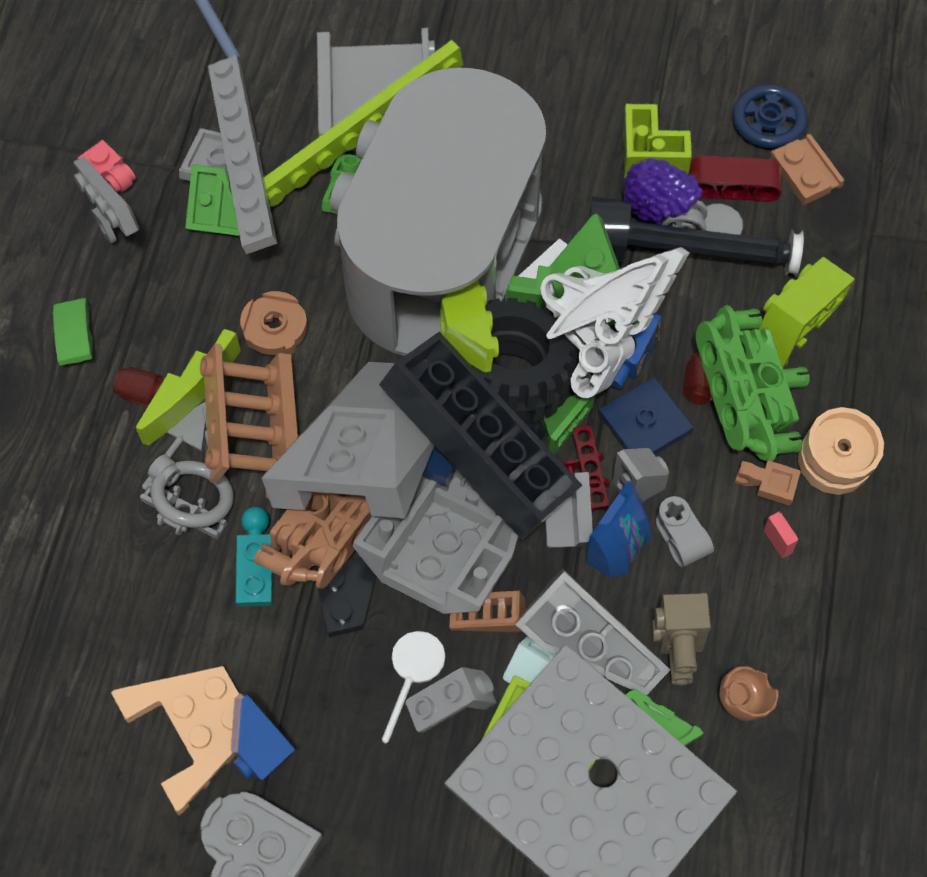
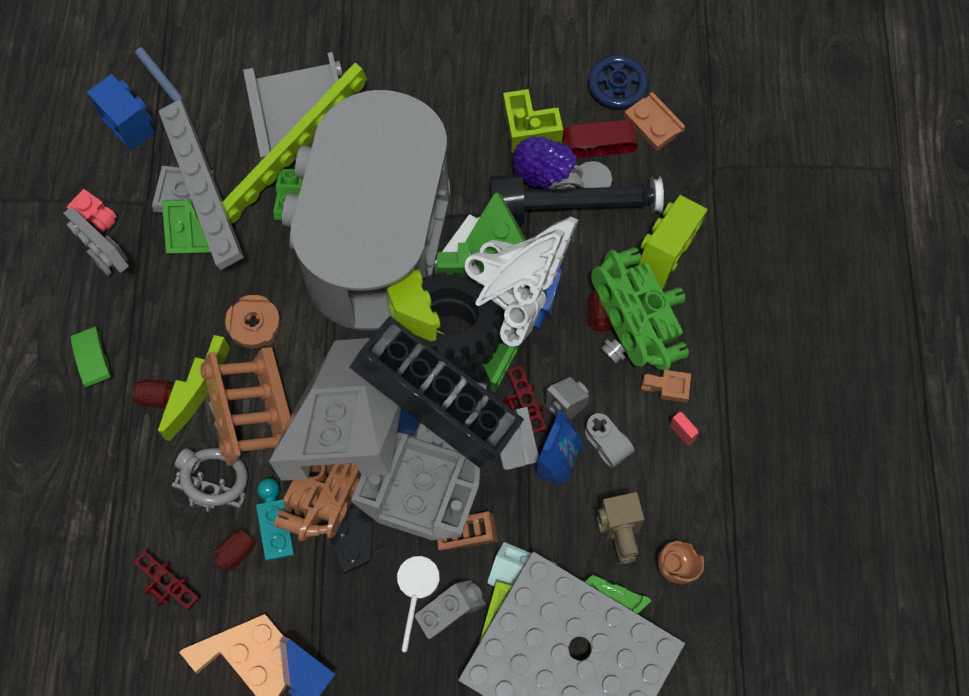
camera: 10 degrees left, 5 degrees up
light grey piece [142,402,206,490] -> none
light grey wedge [515,568,670,696] -> none
dark blue plate [598,377,694,455] -> none
light nougat wheel [798,407,884,495] -> none
none -> blue brick [87,74,154,151]
none -> dark red piece [133,551,200,611]
none -> clear red brick [213,528,255,571]
none -> light grey plate [601,339,626,364]

